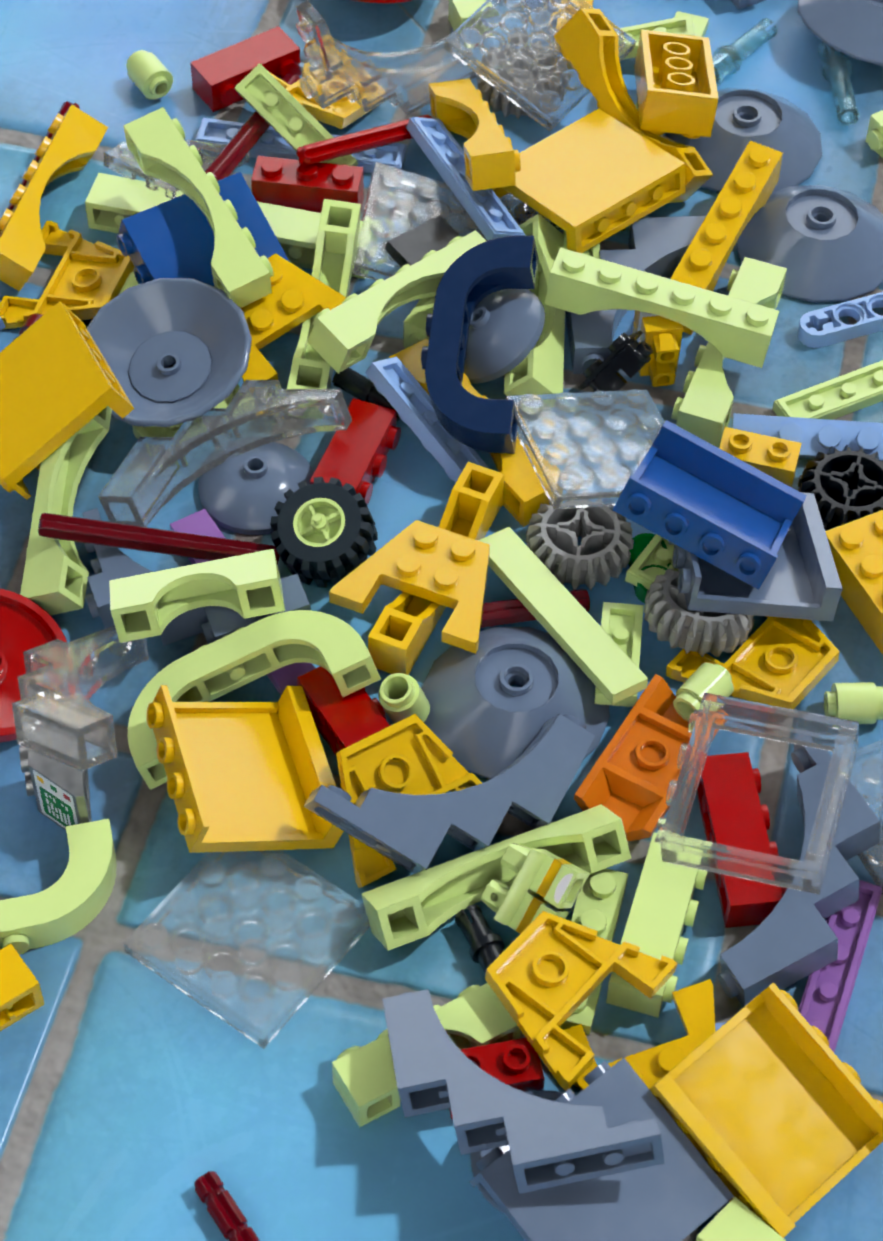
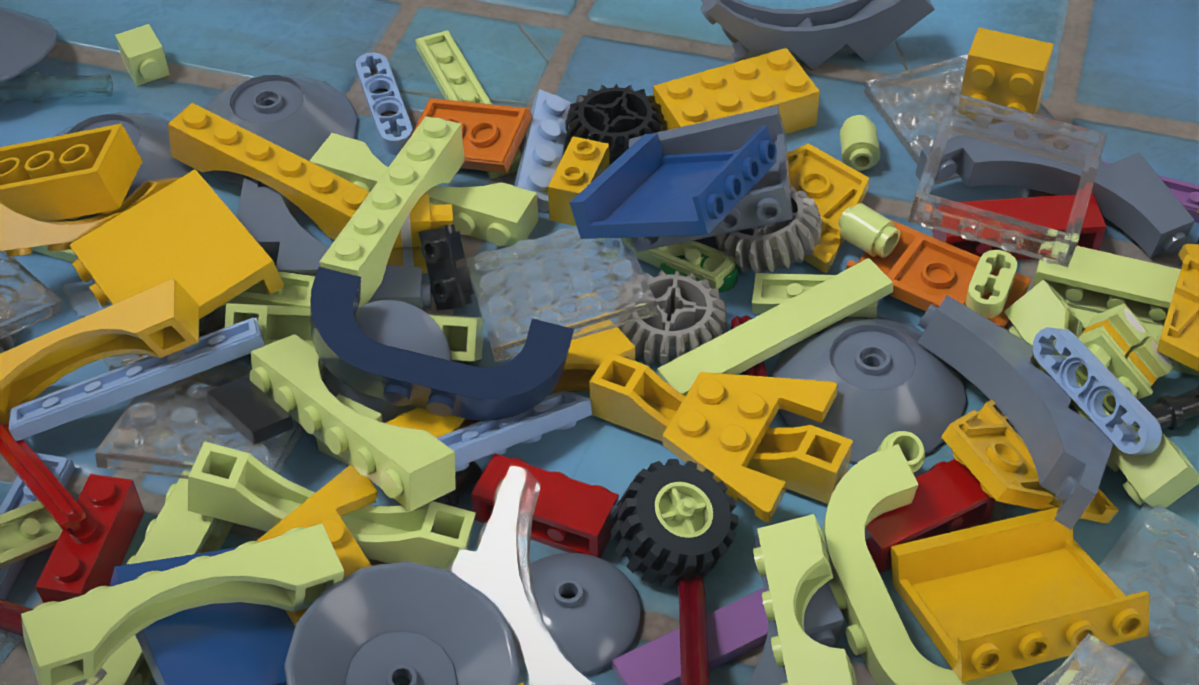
camera: 85 degrees left, 5 degrees down
none -> orange tile [411,98,533,173]
none -> yellowish green beam [965,250,1017,319]
none -> light blue beam [1032,327,1162,455]

